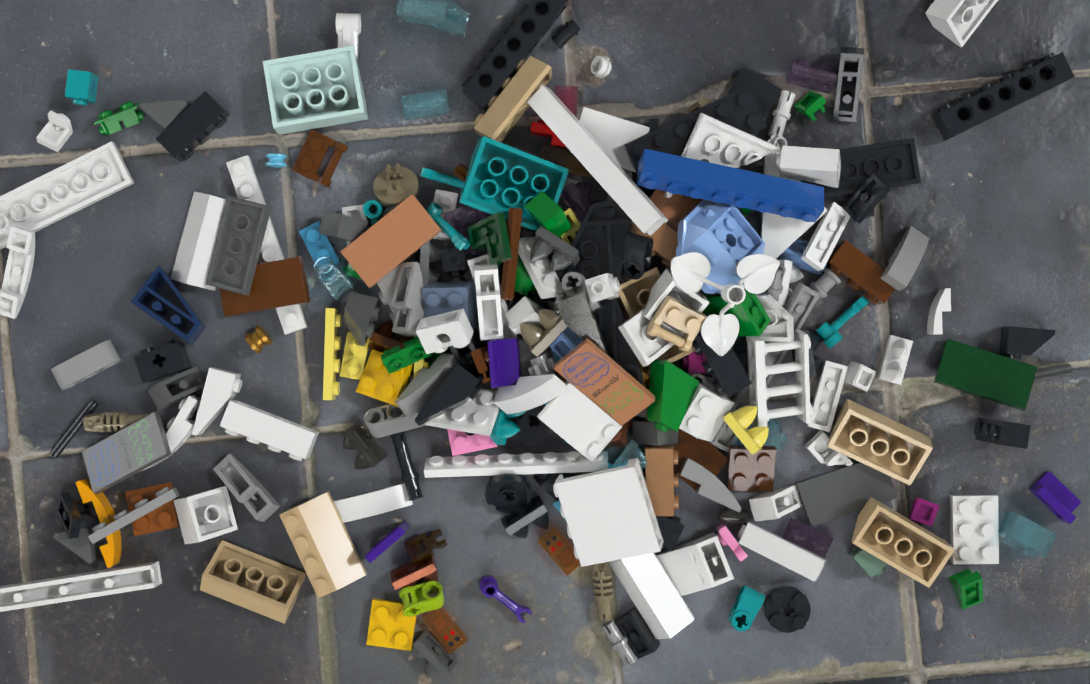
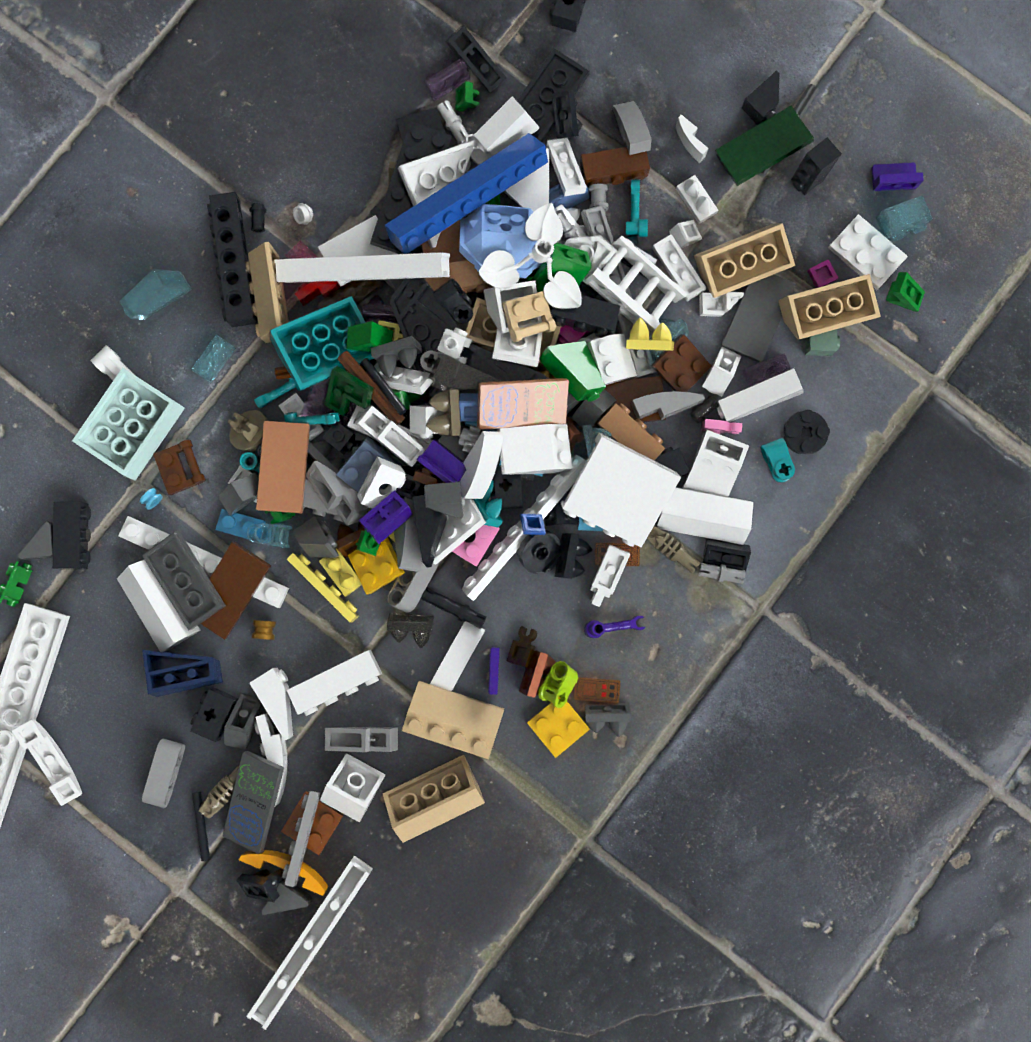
camera: 45 degrees left, 5 degrees down
none -> dark purple hinge [359,491,413,545]
none -> black bar [361,358,407,415]
none -> dark grey slope [424,482,463,519]
none -> blue slope [520,514,546,535]
none -> white hinge [590,544,630,607]

